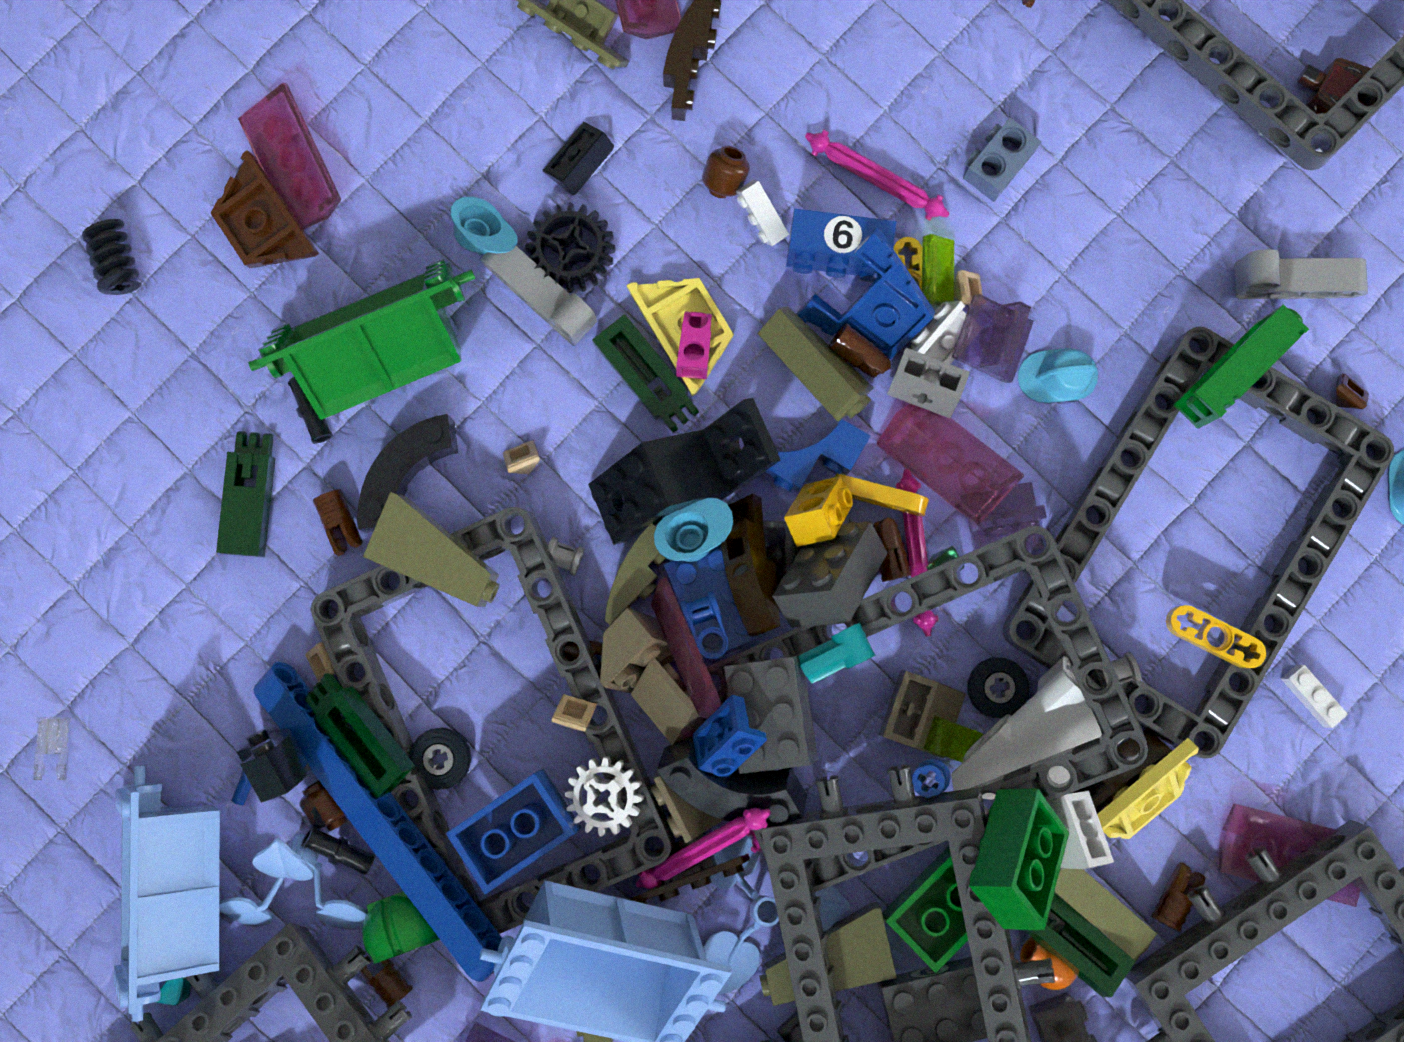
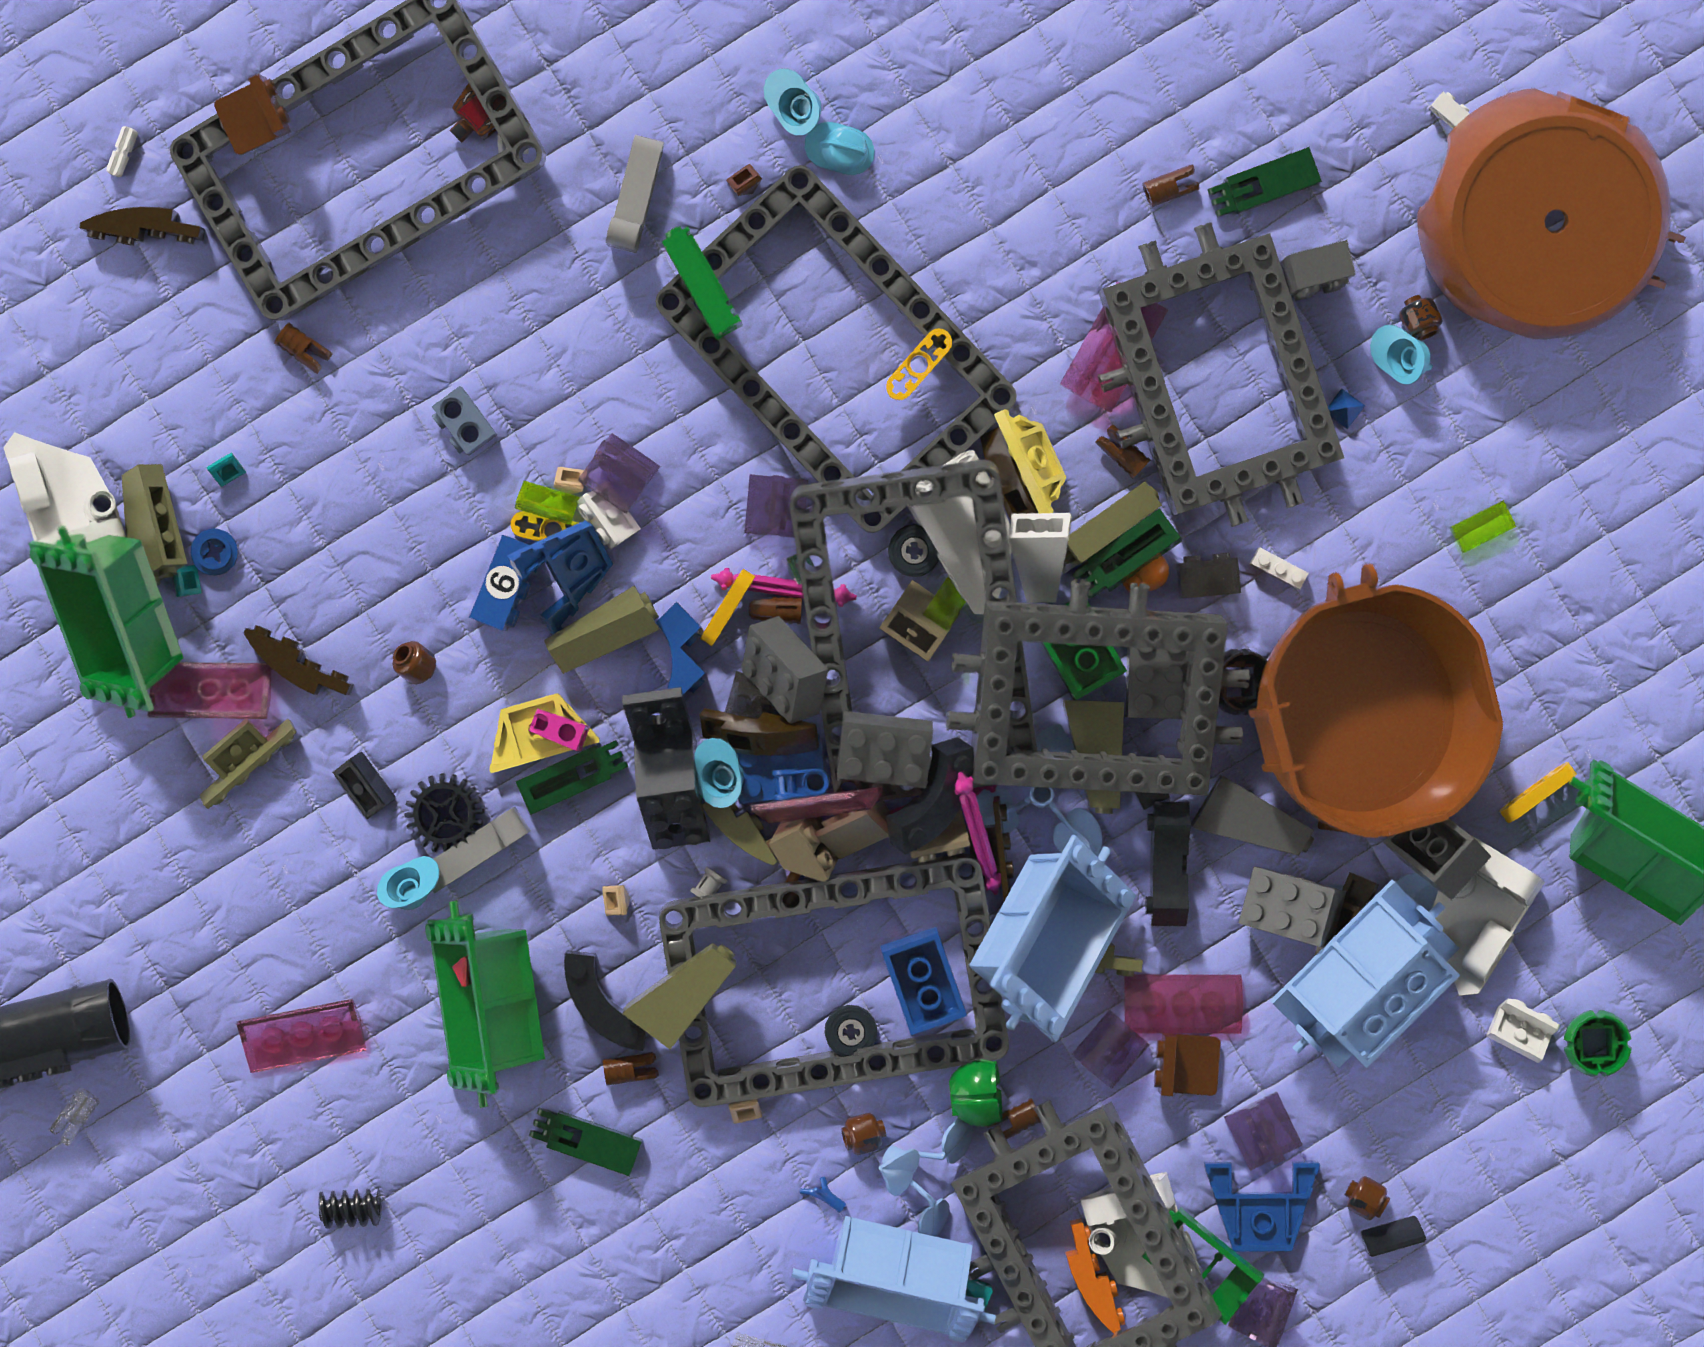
camera: 75 degrees left, 5 degrees up
reddish brown wing [211,150,319,268] -> none
black brick [237,728,311,803] -> none
blue beam [253,662,502,982] -> none
black pin [288,377,333,444] -> none
black pin [301,826,375,875] -> none
dark green hinge [305,673,415,799] -> none
tan slope [551,694,597,731] -> none
white gear [565,756,644,836] -> none
blue bracket [692,695,767,777] -> none
white piece [736,180,789,246] -> none
yellow brick [784,476,853,547] -> none
teal piece [798,623,876,684] -> none
dark pink wheel [805,129,950,221] -> none
reddish brown hinge [829,324,891,378] -> none
clear pink slope [876,403,1024,526] -> none
light grey brick [887,348,970,418] -> none
blue bush [912,758,951,798] -> none
green brick [969,788,1069,930] -> none
medium azure piece [1018,348,1098,403] -> none
light grey bush [1096,652,1141,688] -> none
white piece [1280,665,1348,728] -> none

